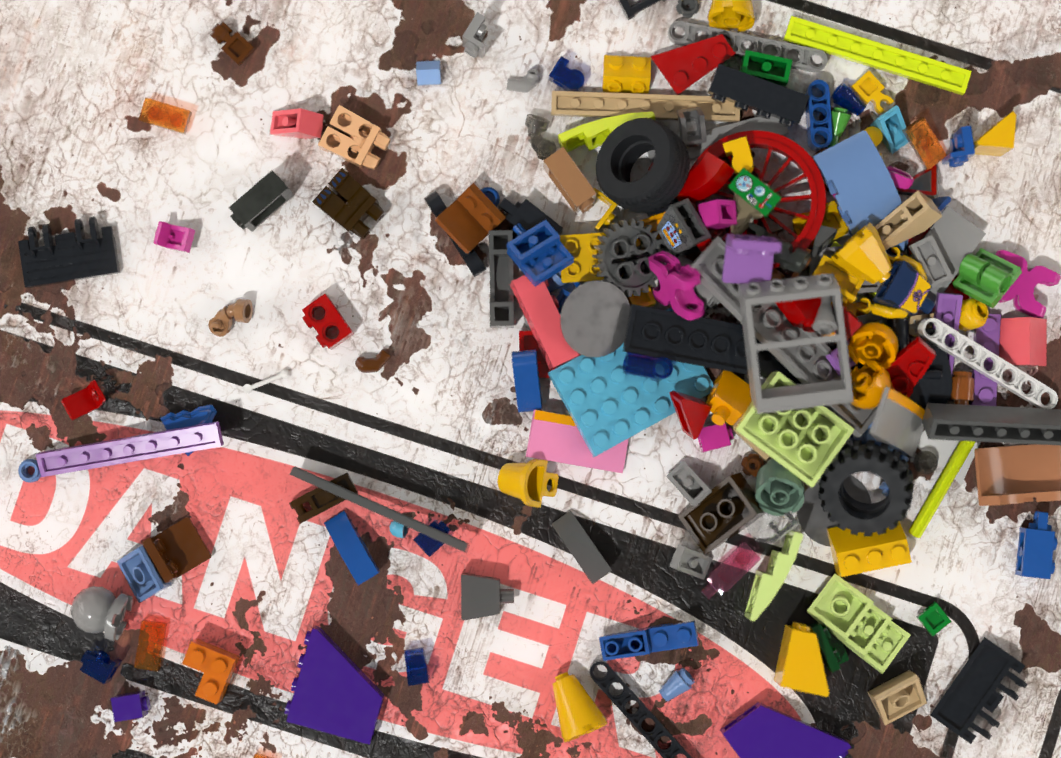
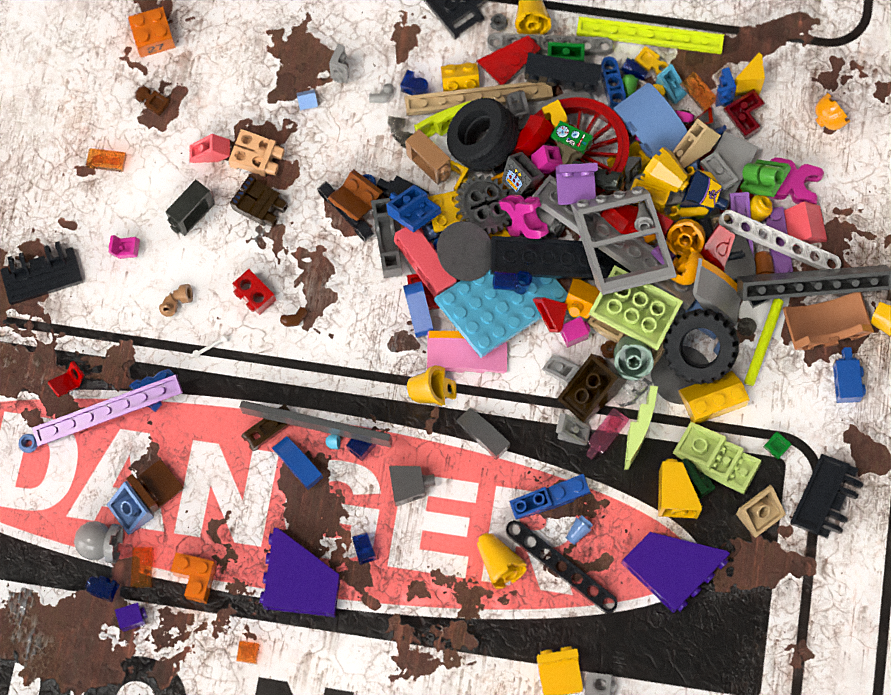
camera: 10 degrees left, 15 degrees down
none -> dark red brick [723,89,765,139]

